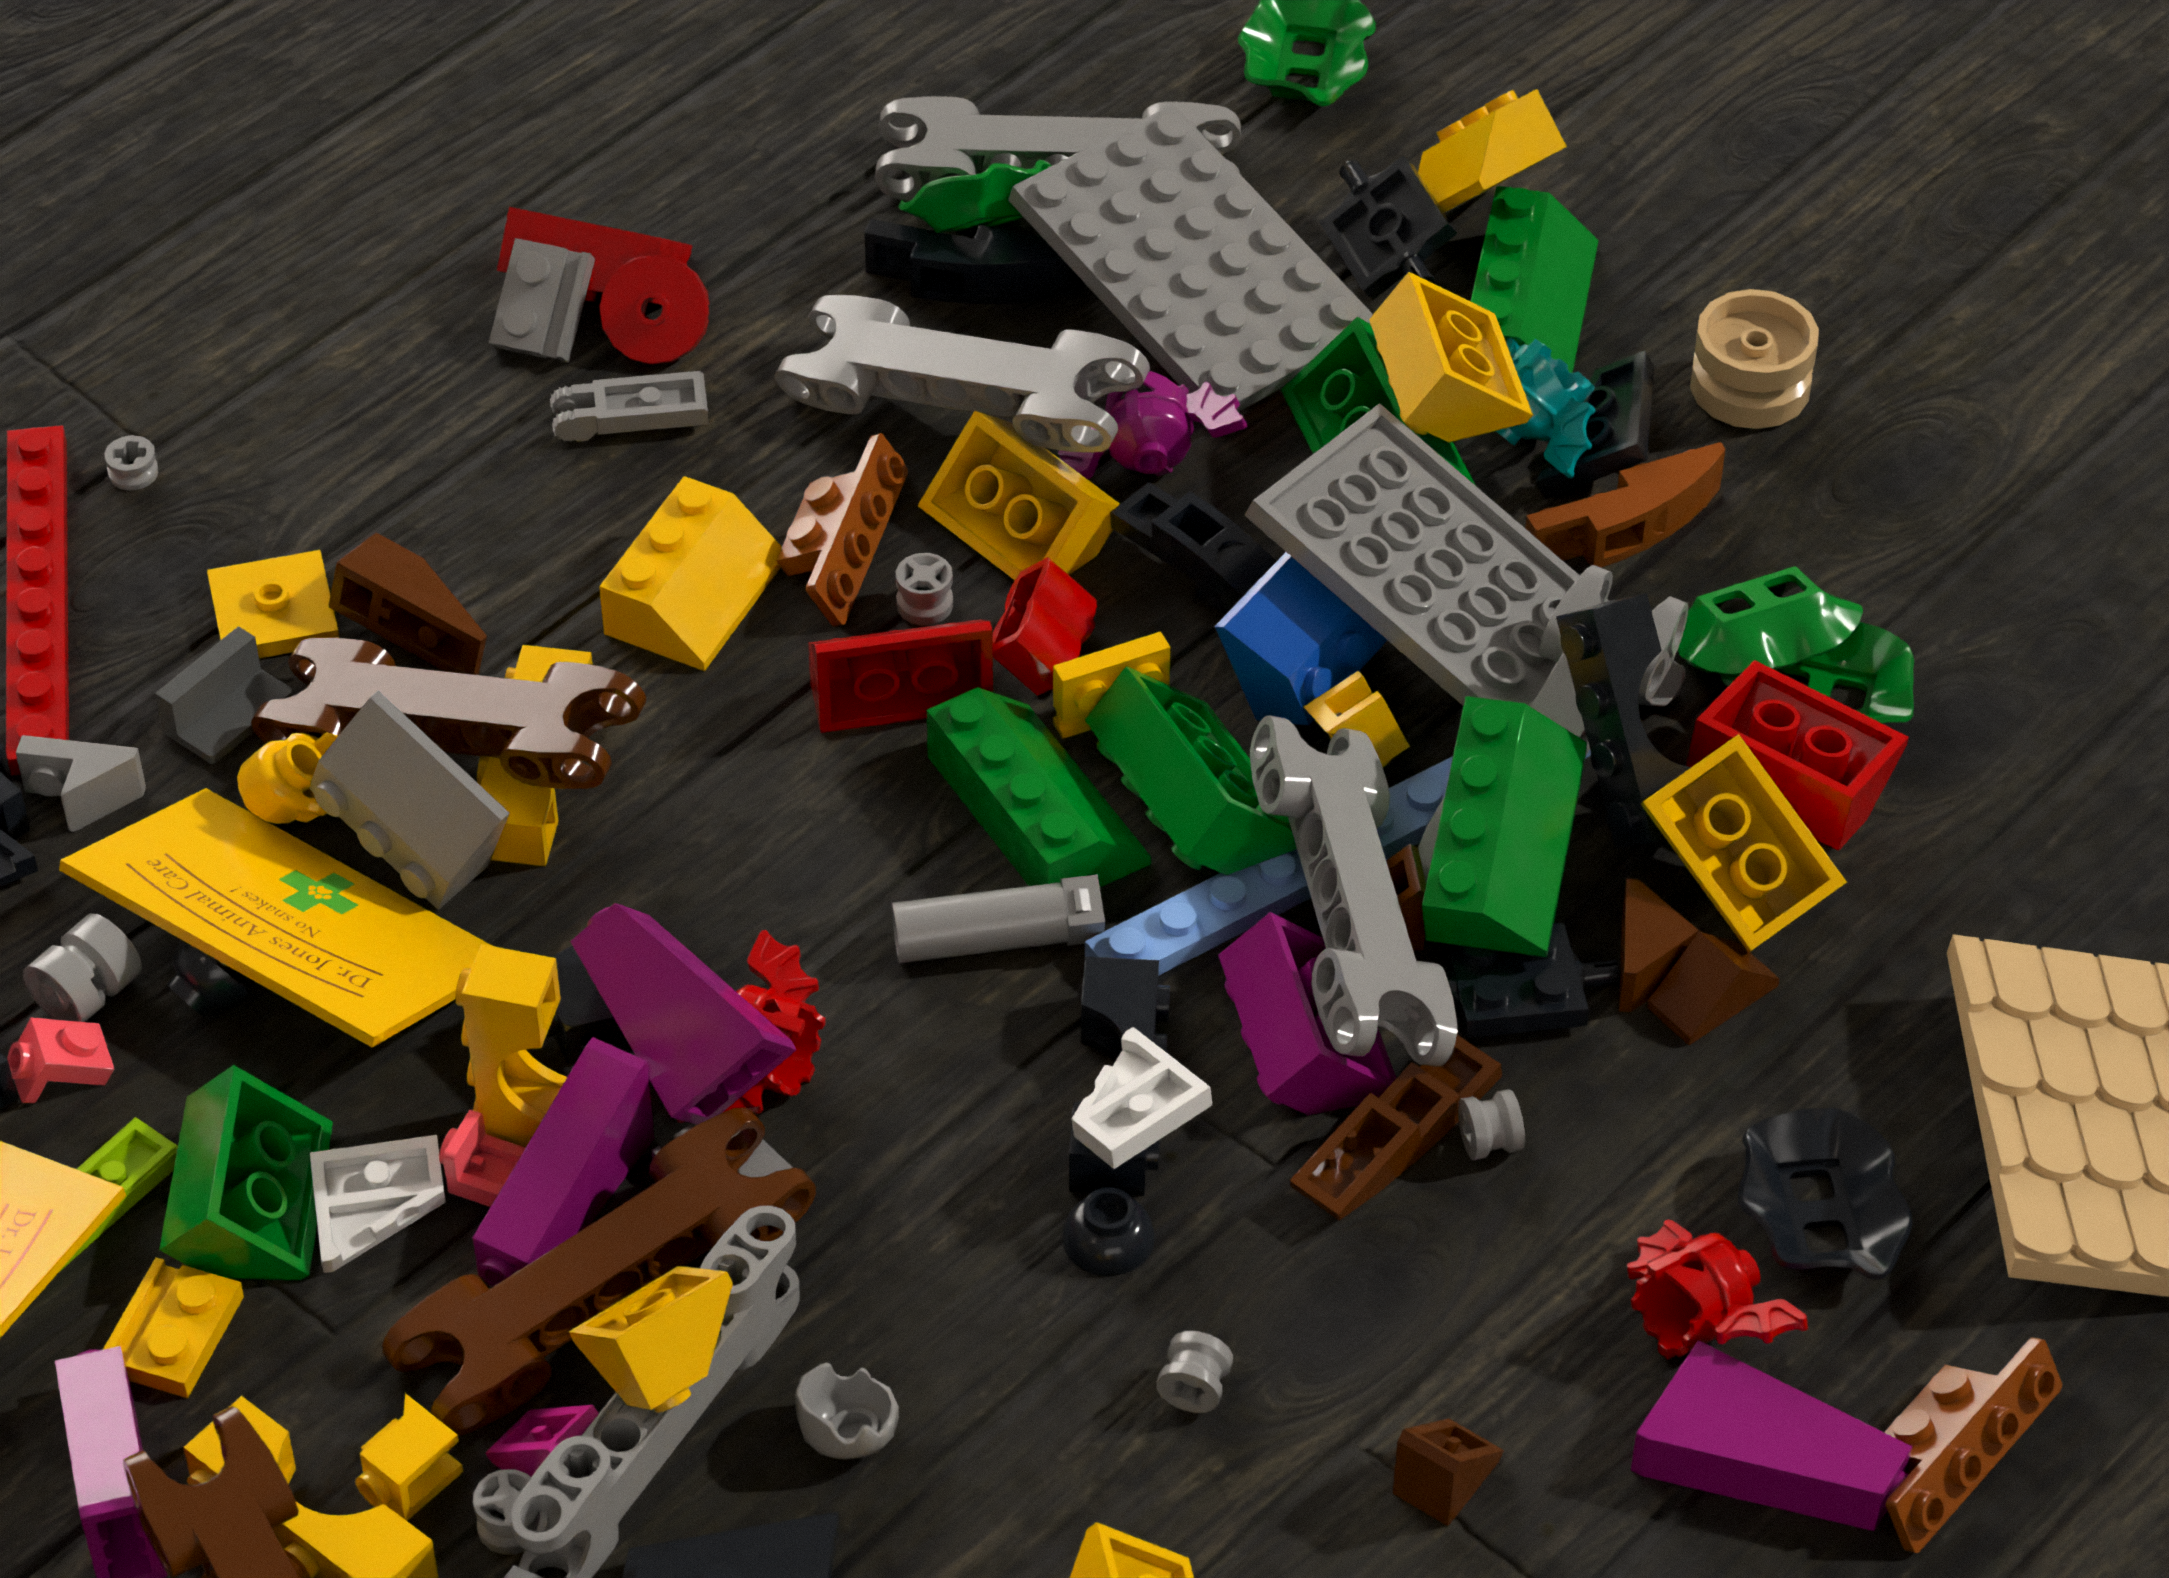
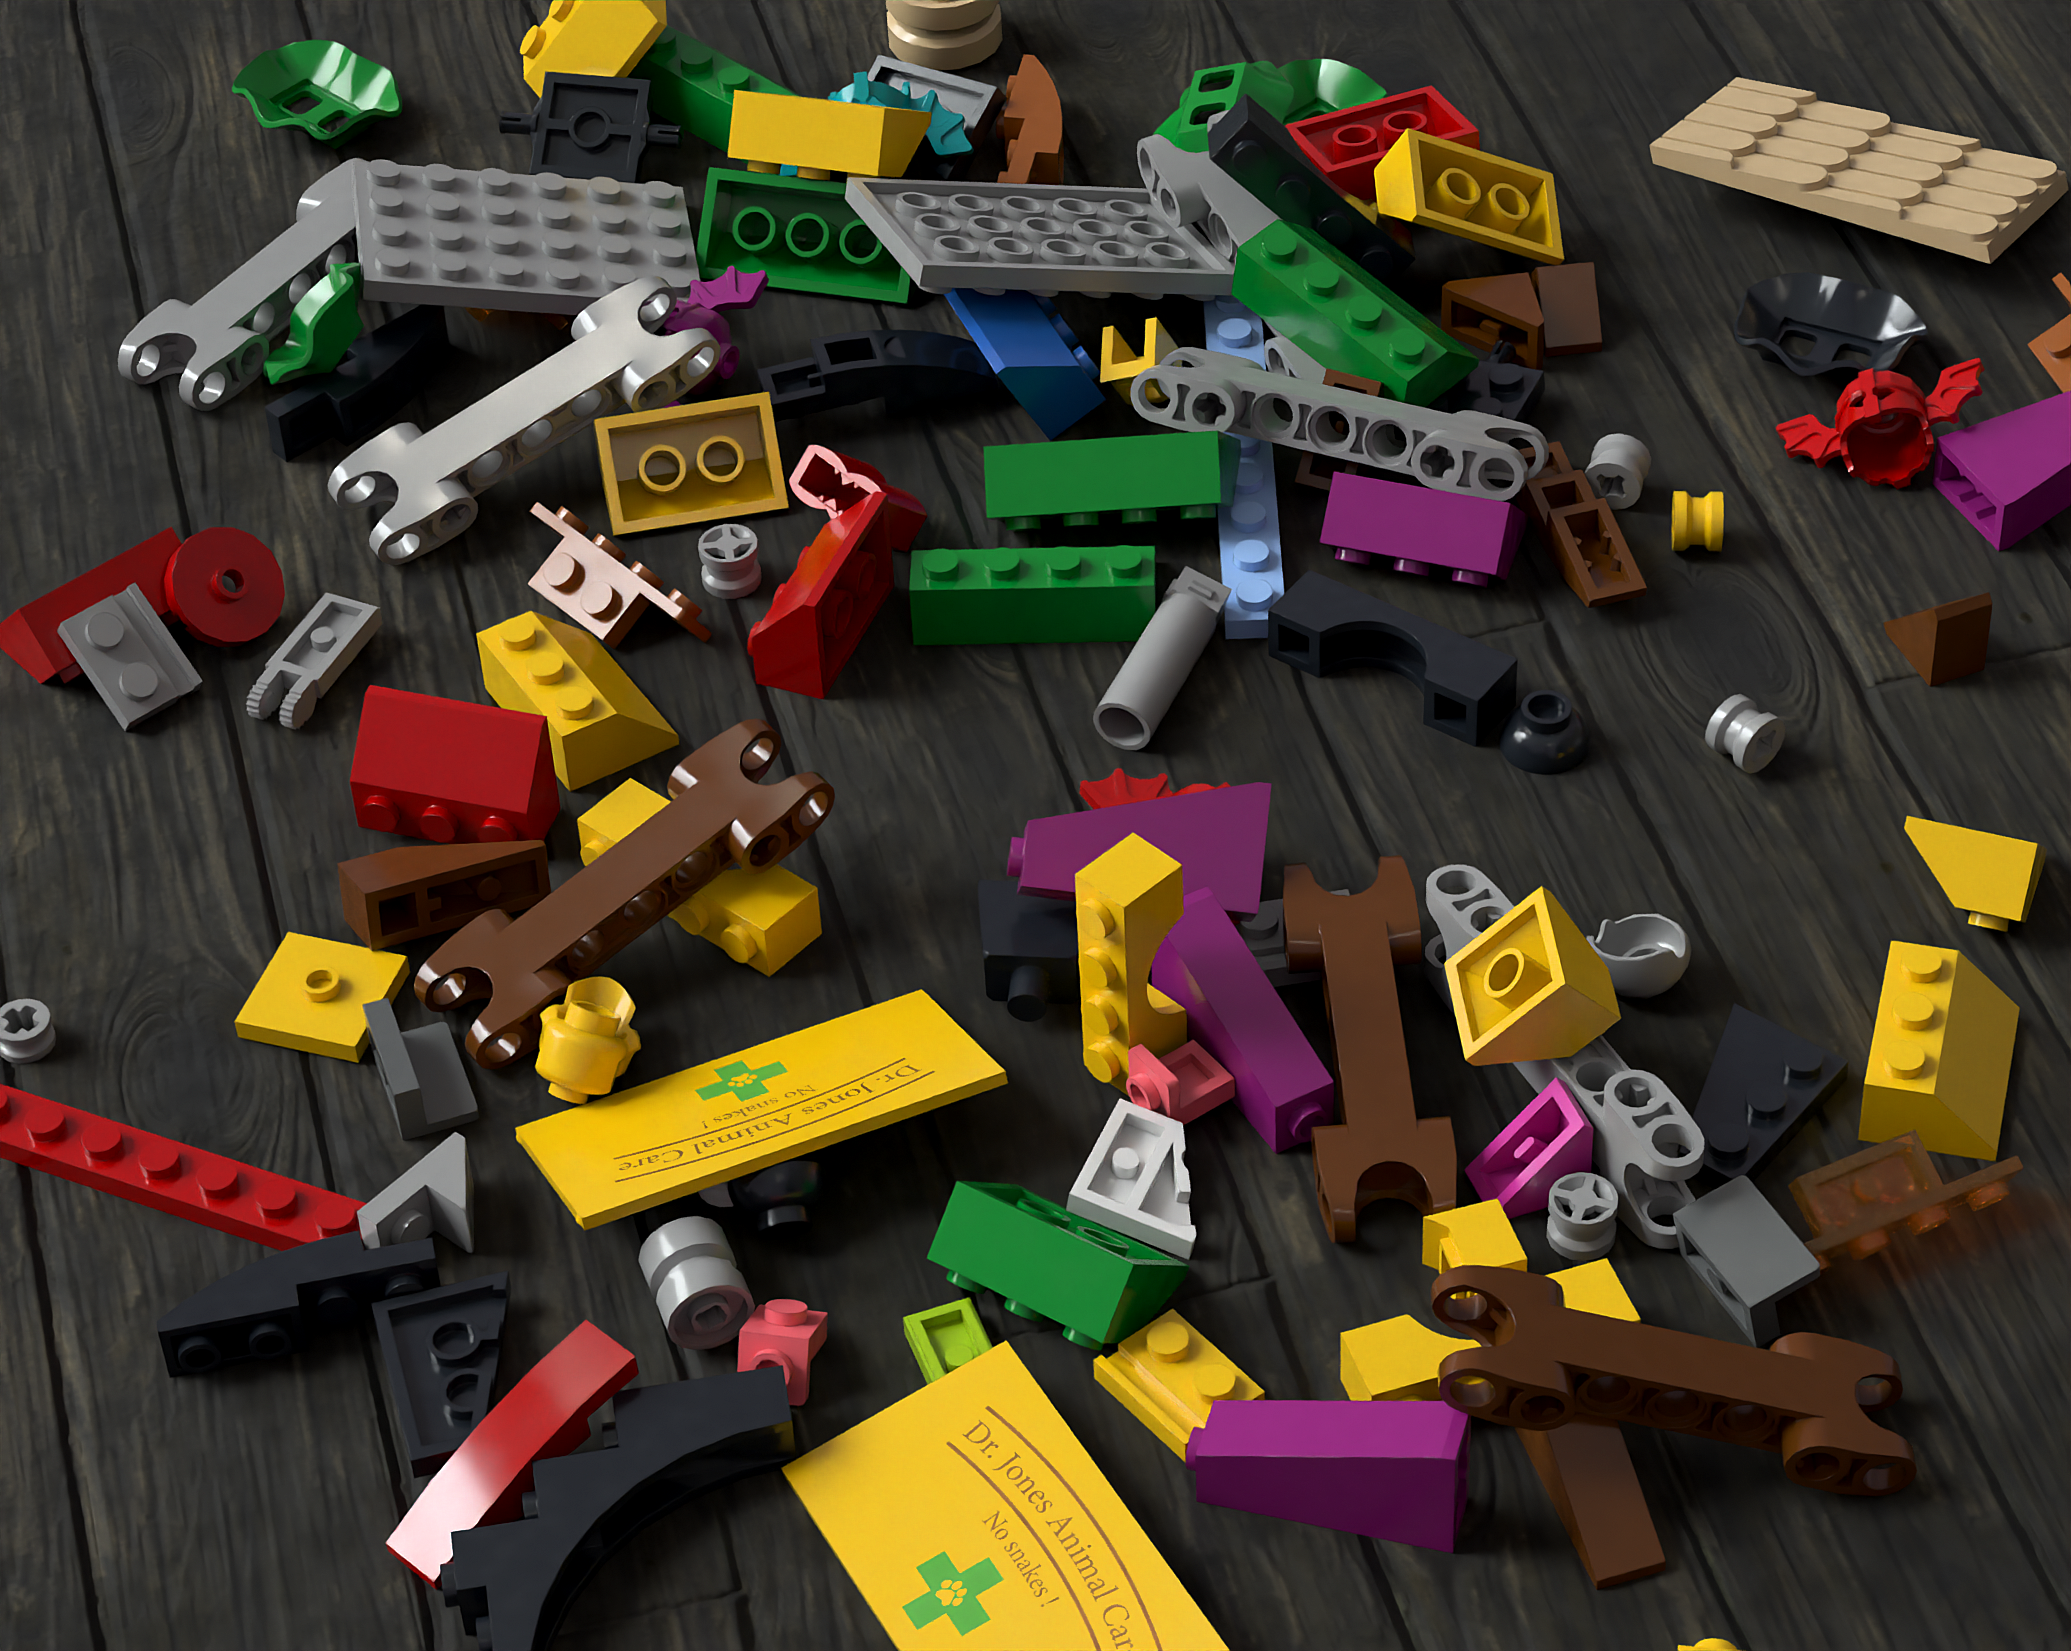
camera: 55 degrees left, 5 degrees down
light grey slope [309,691,509,910] -> none
yellow plate [1053,631,1170,739] -> none
white wing [1071,1027,1212,1169] -> none
none -> red slope [350,685,561,844]
none -> yellow wheel [1672,491,1724,552]

